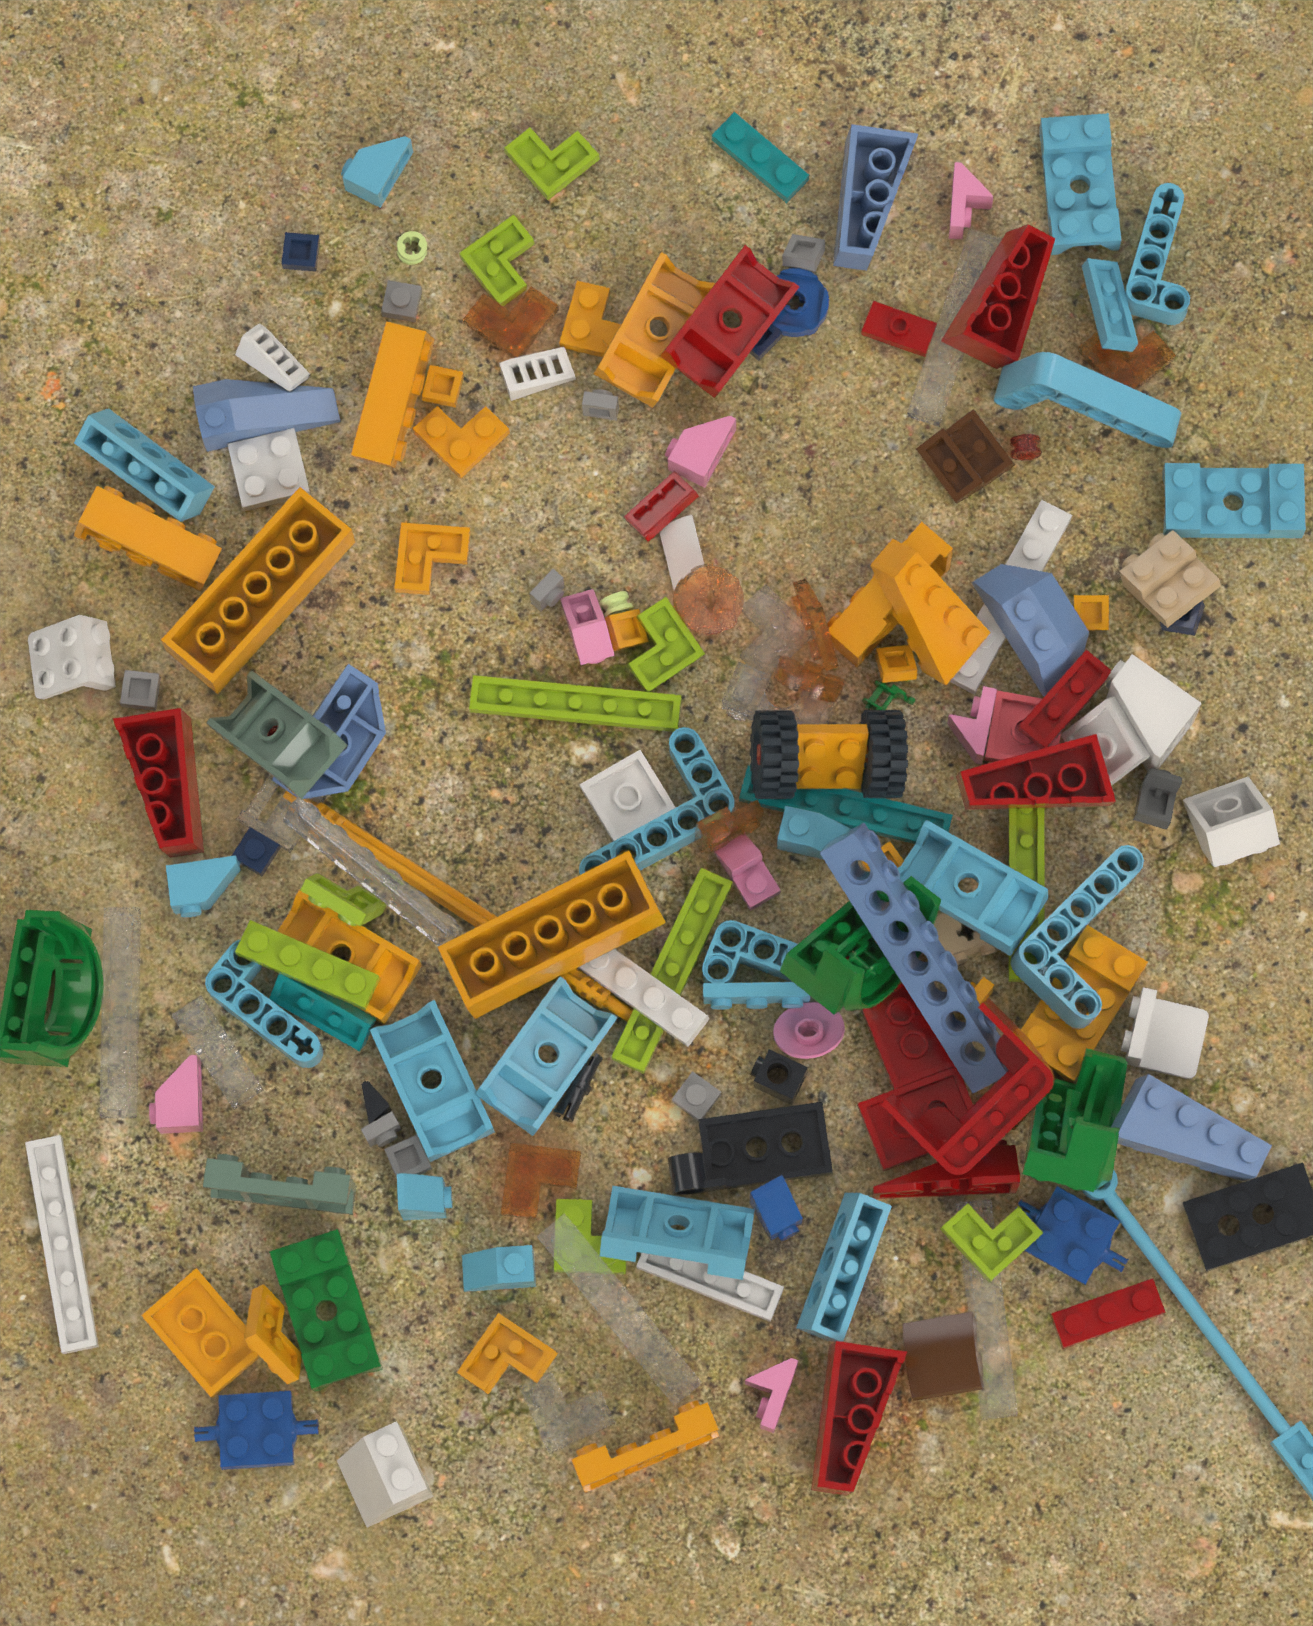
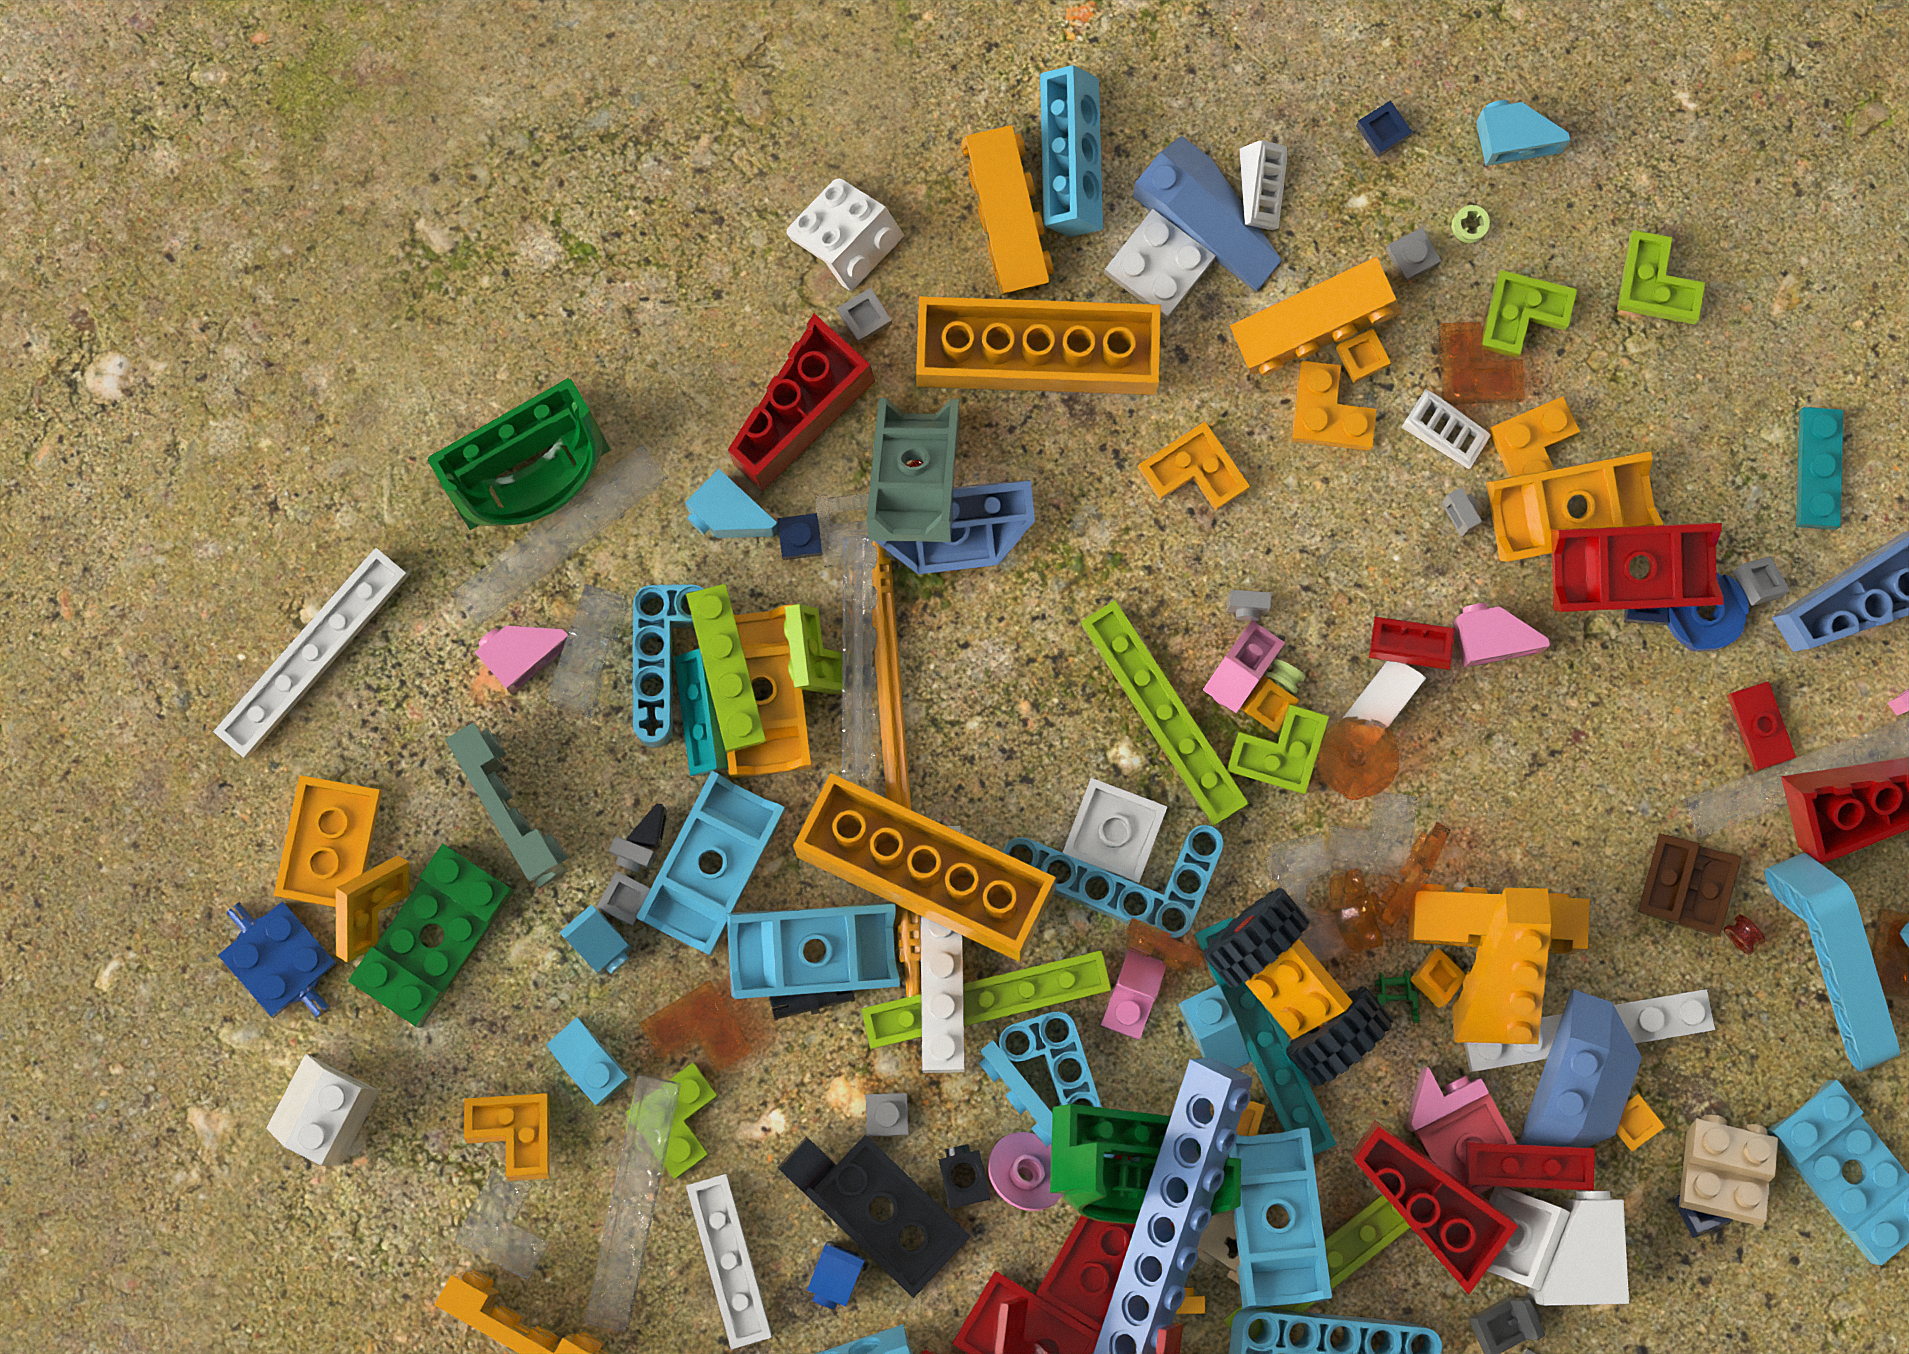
camera: 45 degrees right, 5 degrees up
medium azure piece [600,1186,755,1280] -> none

